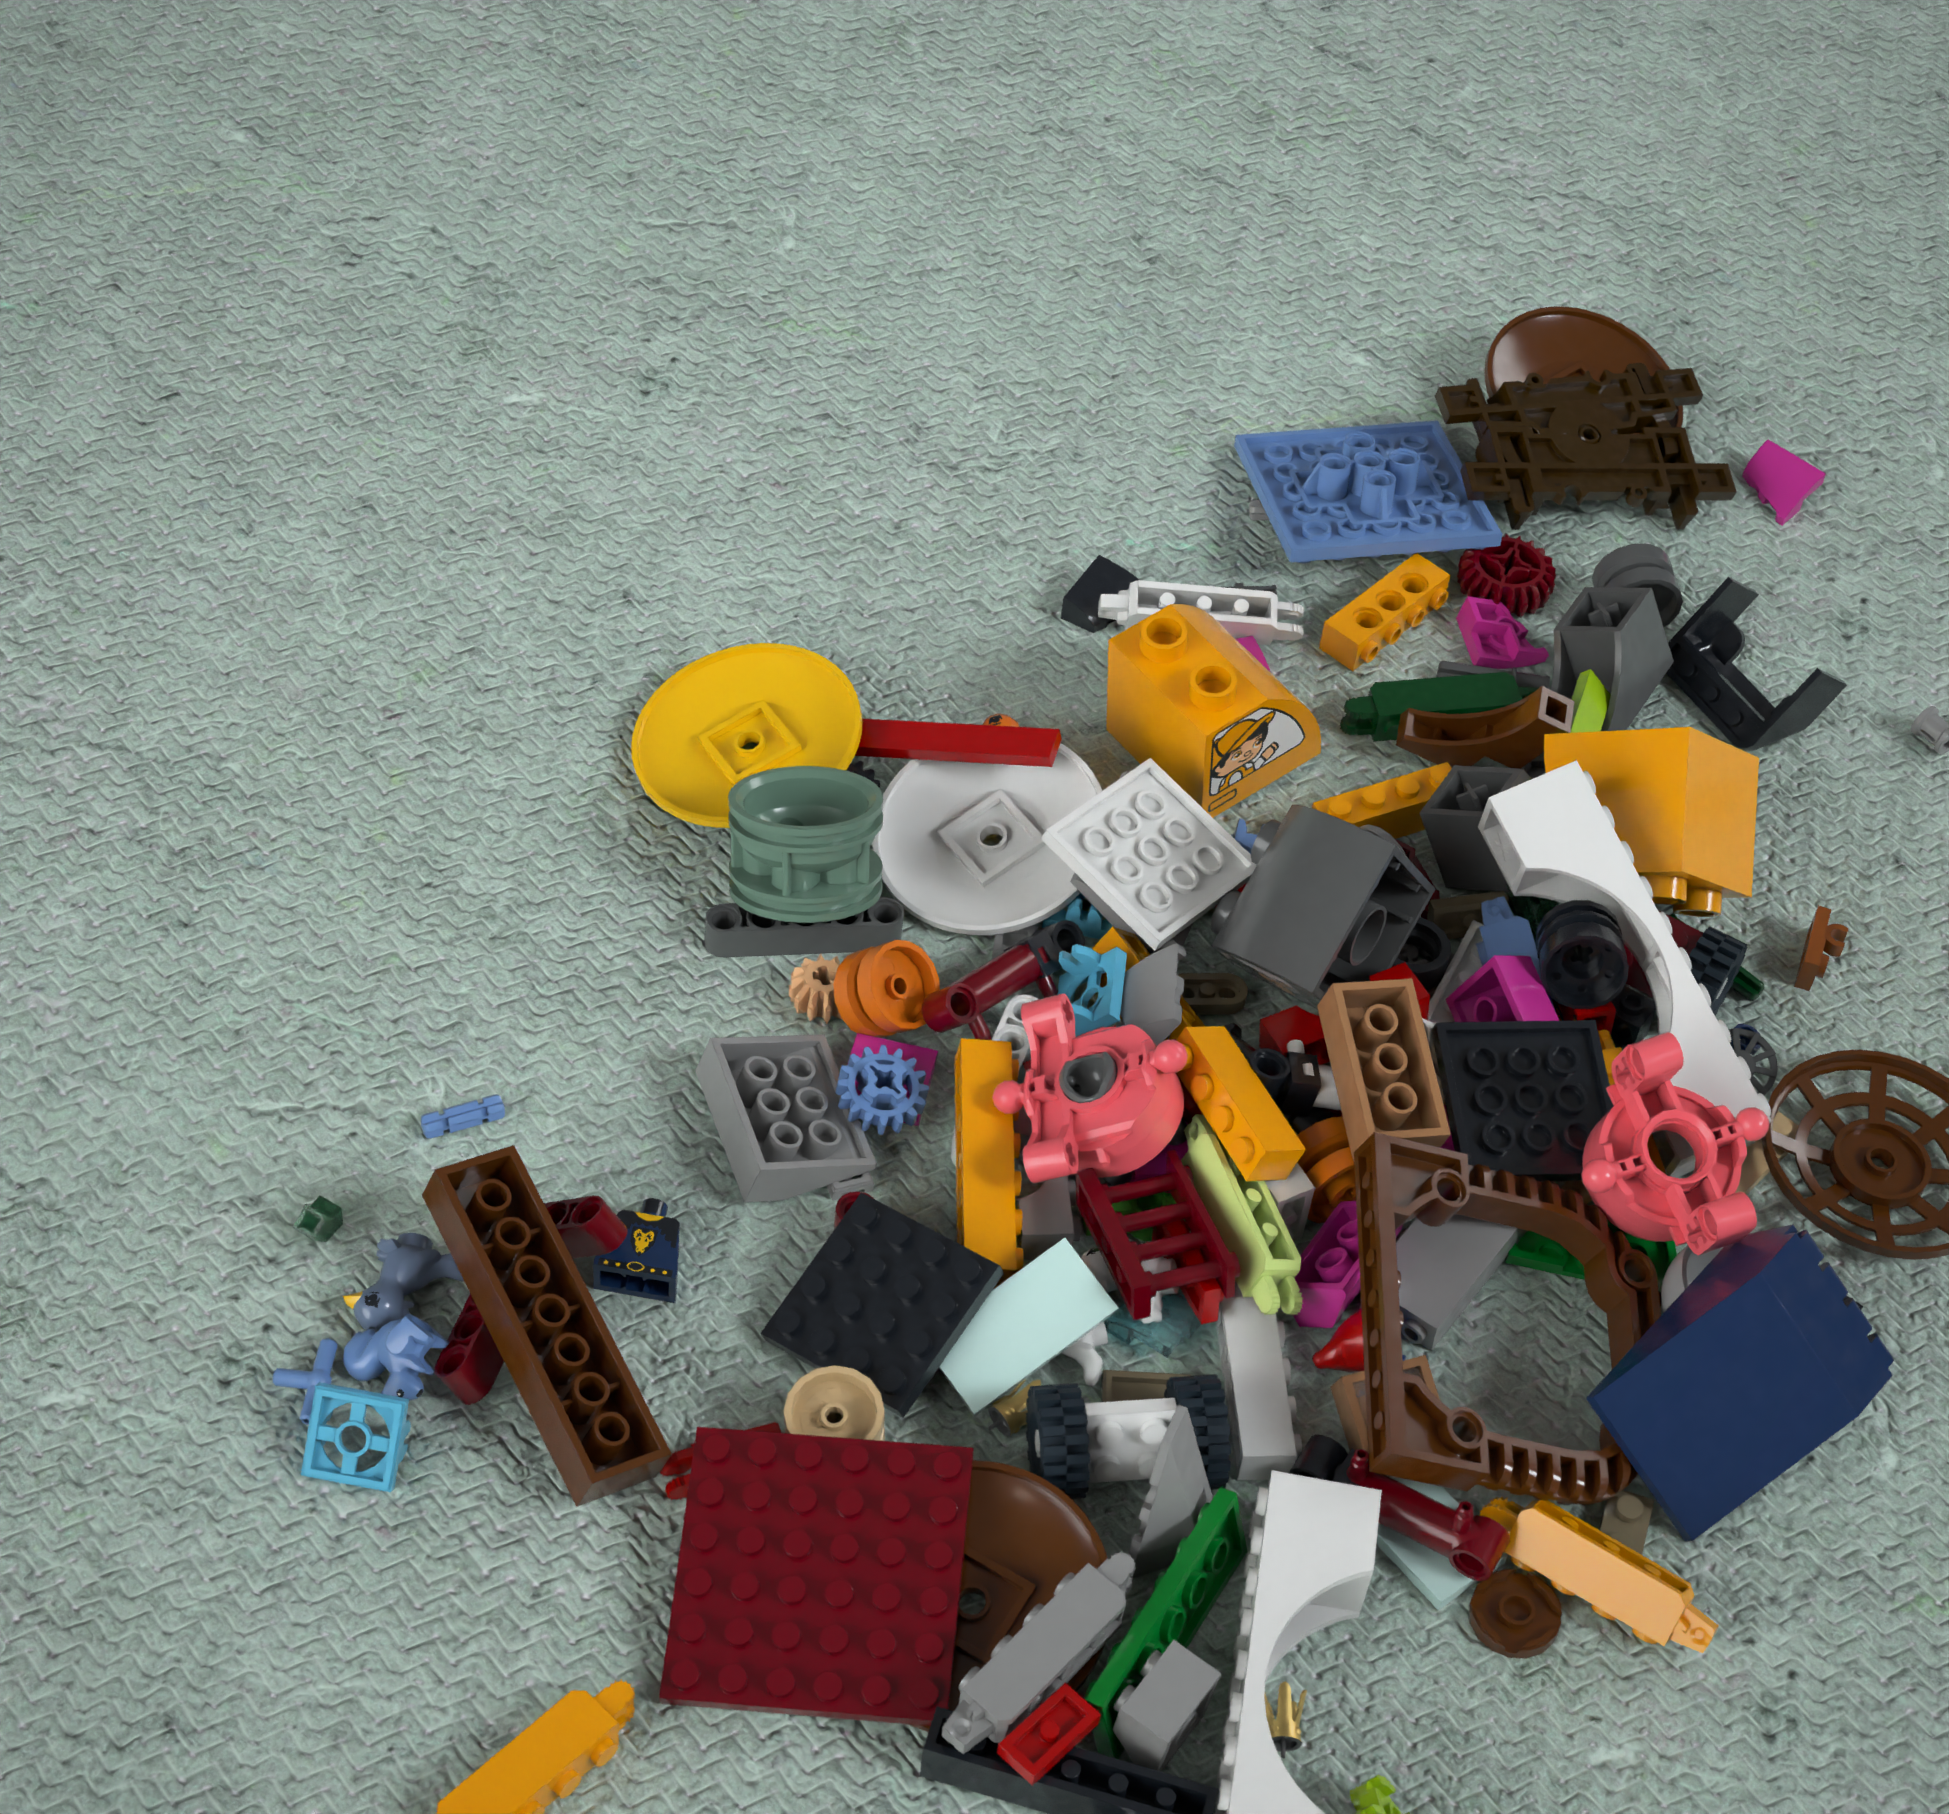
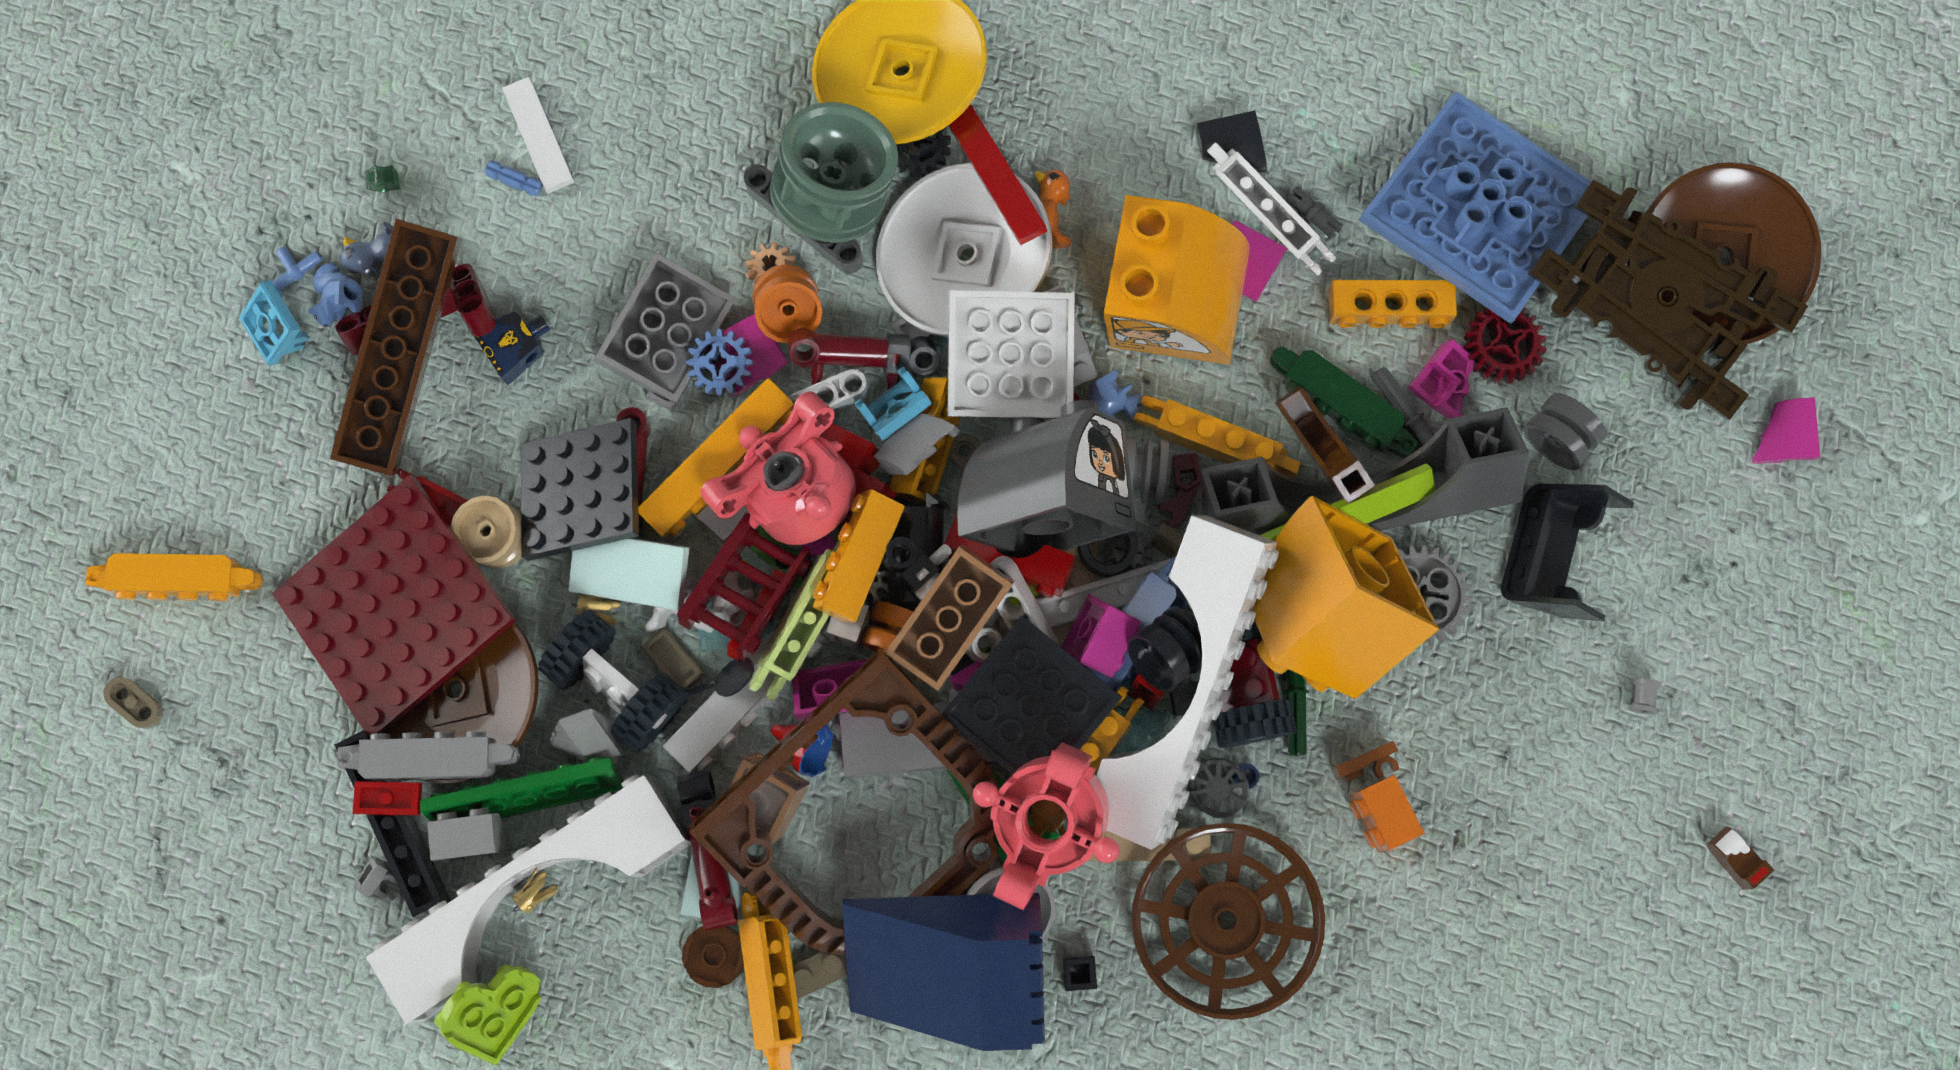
camera: 55 degrees right, 30 degrees up
none -> white tile [502,77,575,194]
none -> black piece [687,657,754,697]
none -> orange brick [1349,774,1425,853]

